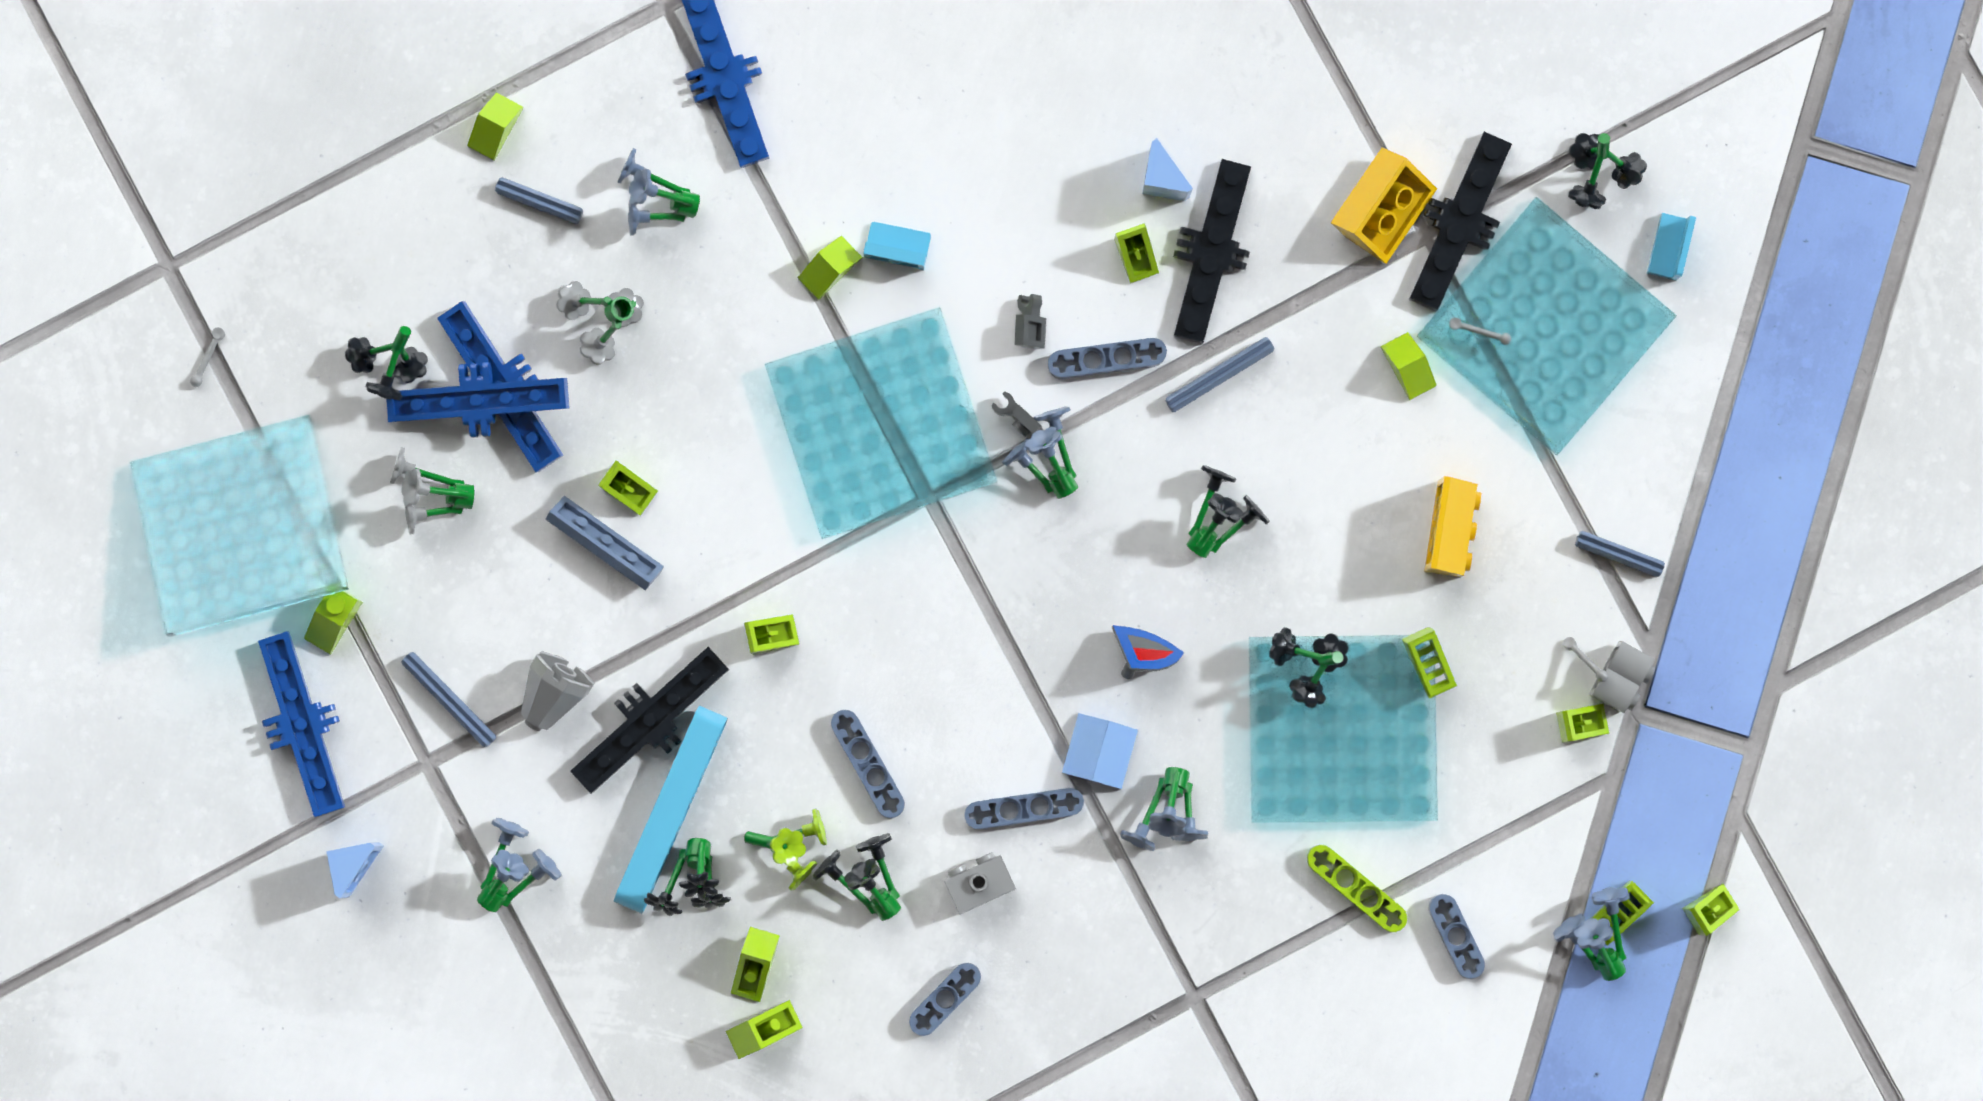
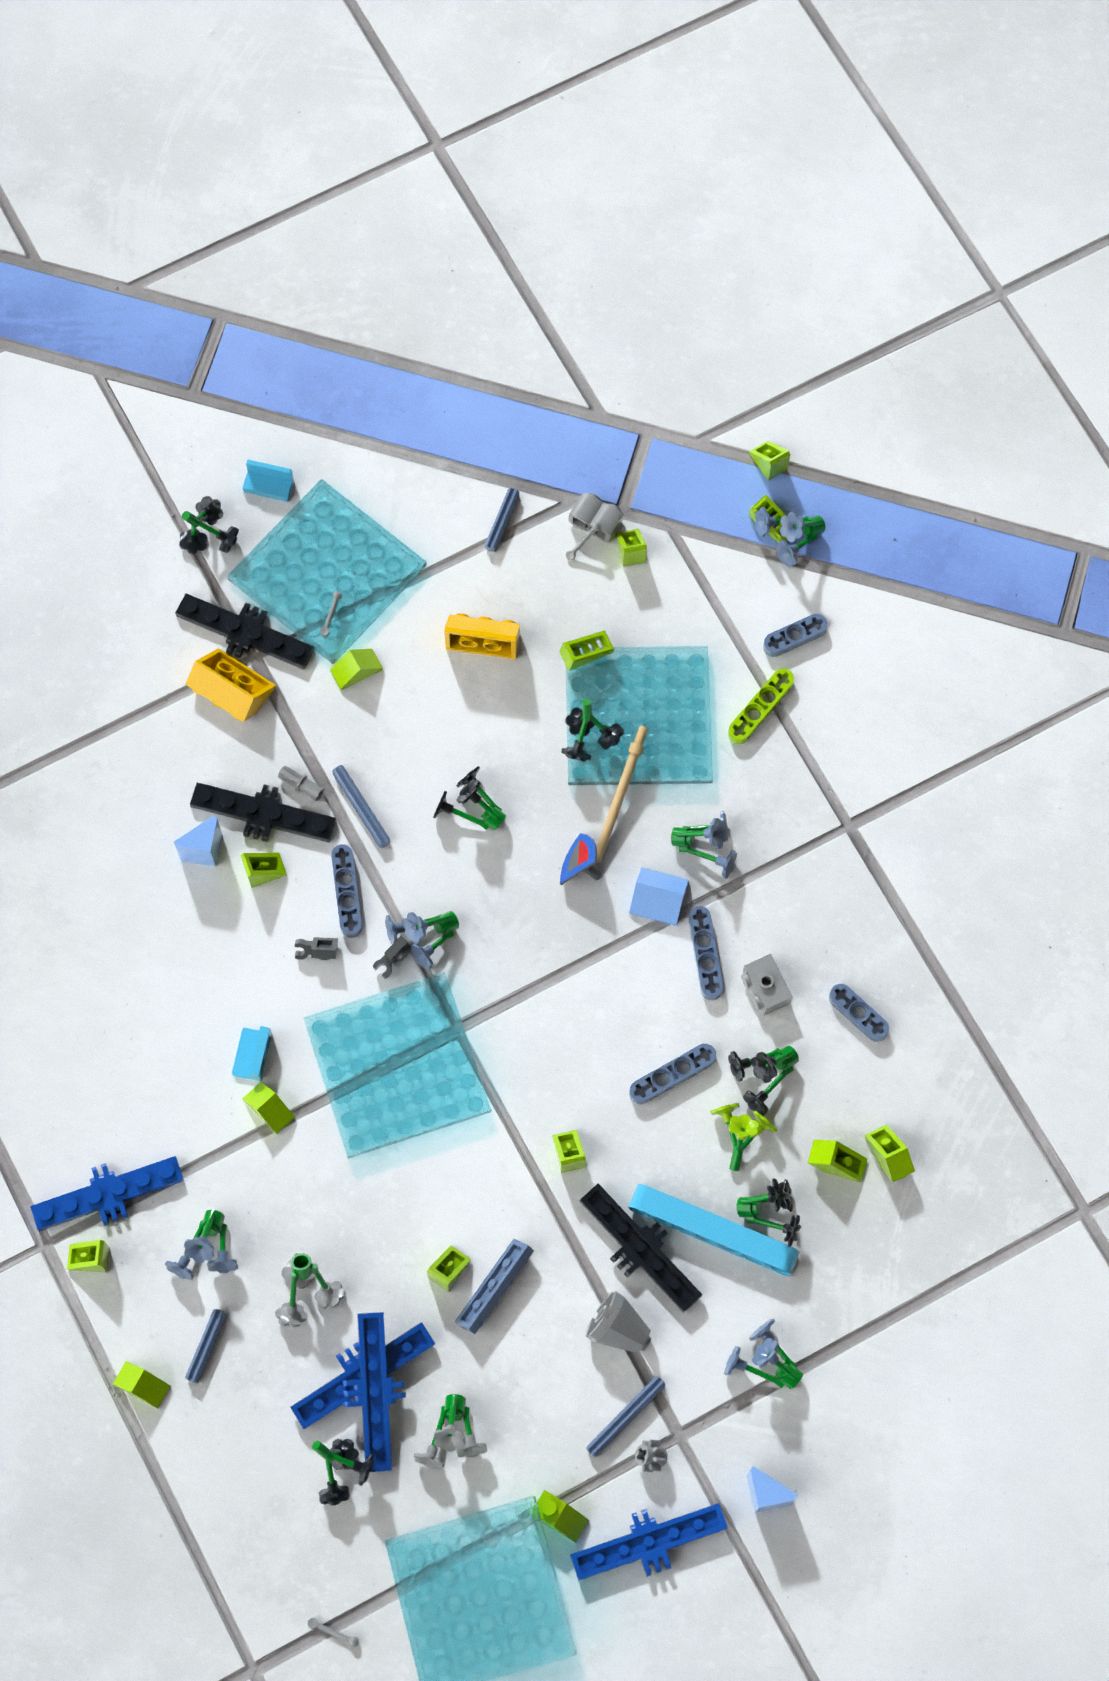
camera: 90 degrees left, 15 degrees down
none -> lime slope [67,1240,109,1273]
none -> light grey axle [278,766,325,802]
none -> tan bar [597,726,649,864]
none -> light grey gear [635,1439,668,1472]

